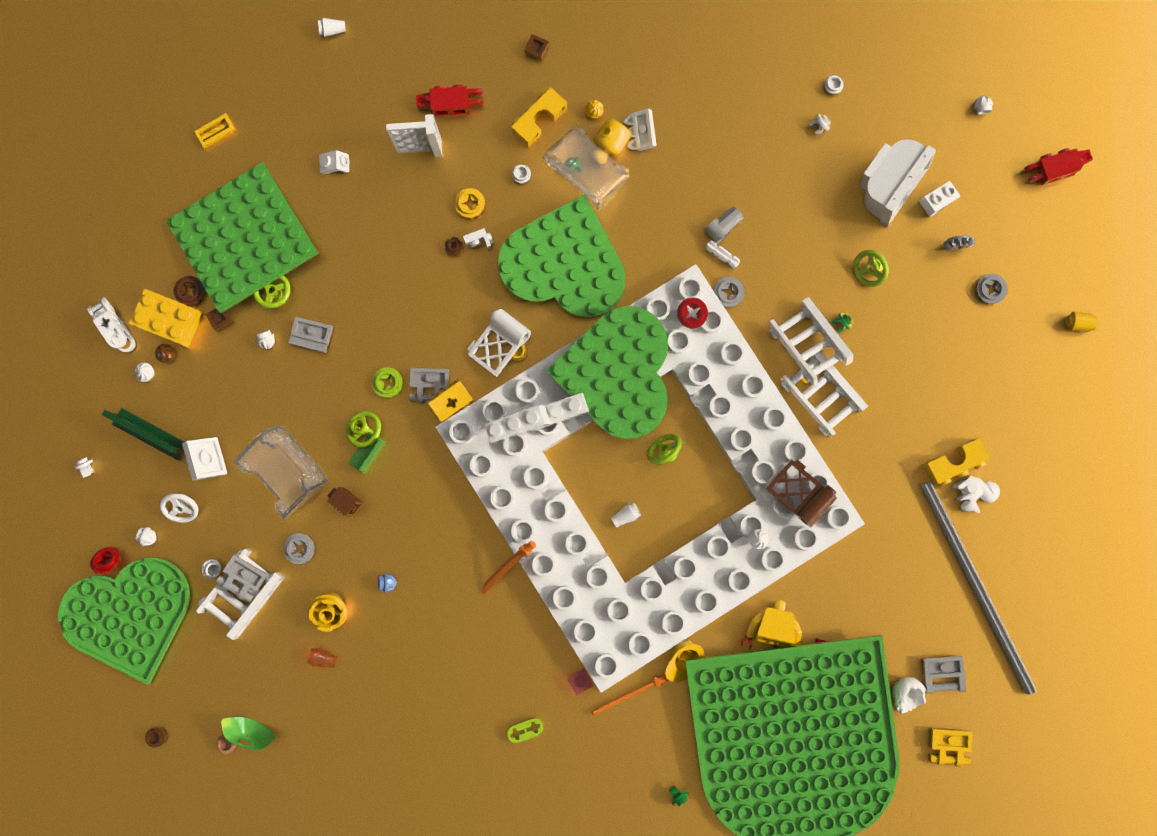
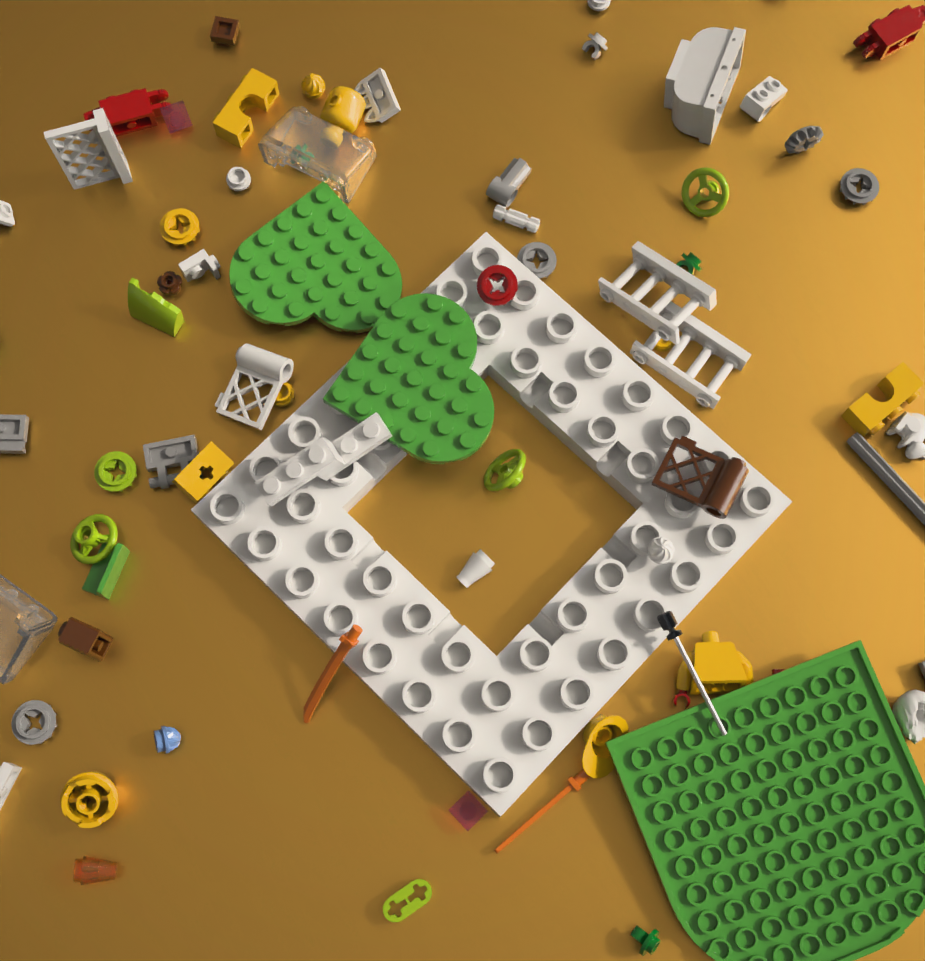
camera: 20 degrees left, 10 degrees down
none -> lime slope [128,277,185,337]
none -> clear pink plate [160,100,193,134]
none -> flat silver piece [657,611,727,736]

